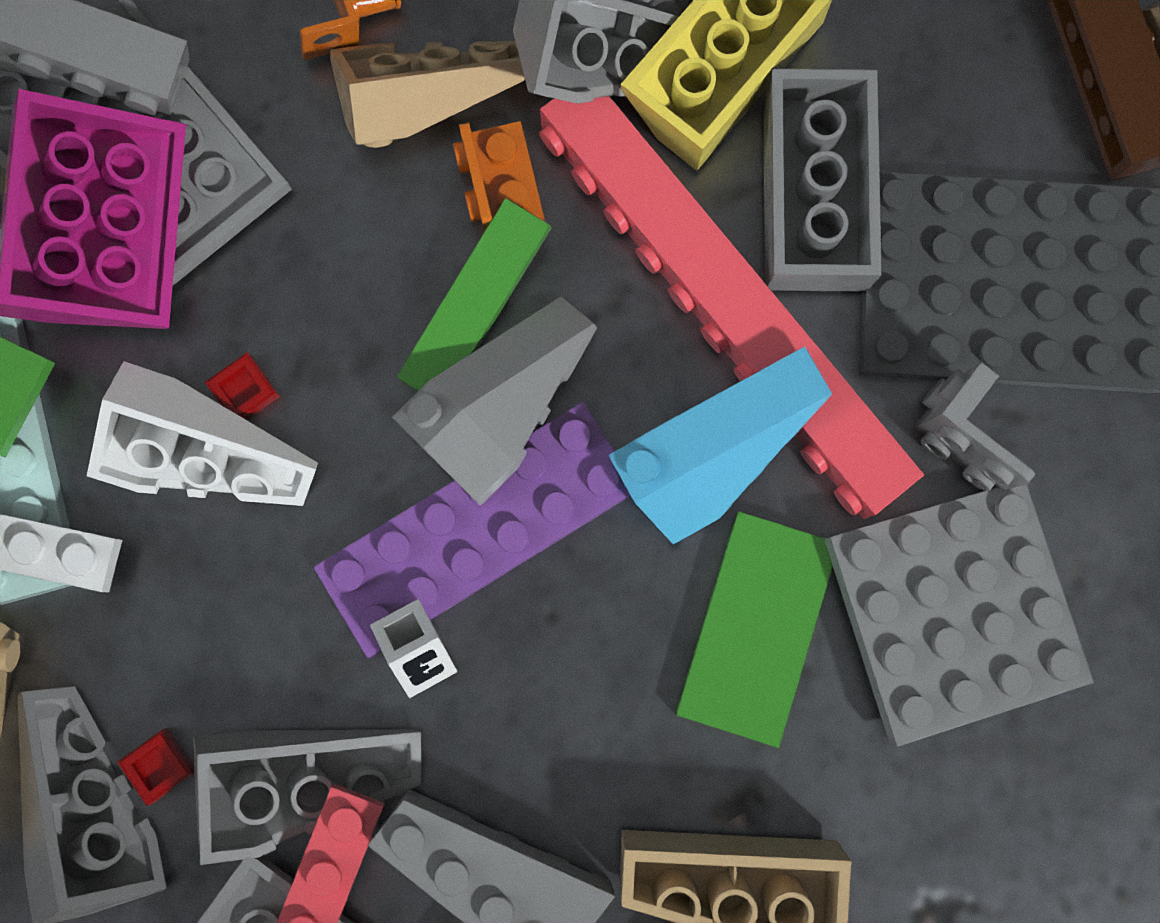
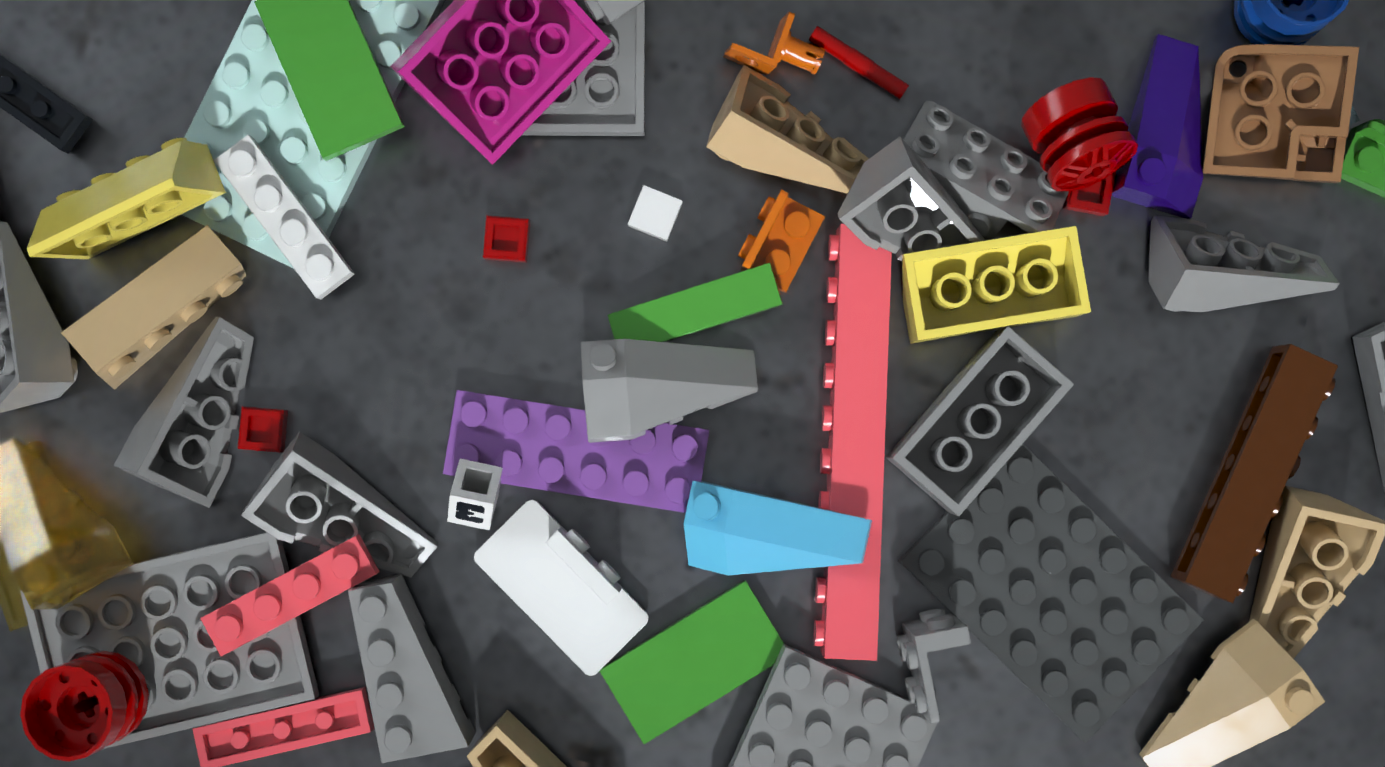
camera: 40 degrees right, 5 degrees up
white wedge [87,361,318,506] -> none
none -> white bracket [474,500,649,676]
none -> white tile [628,185,683,242]

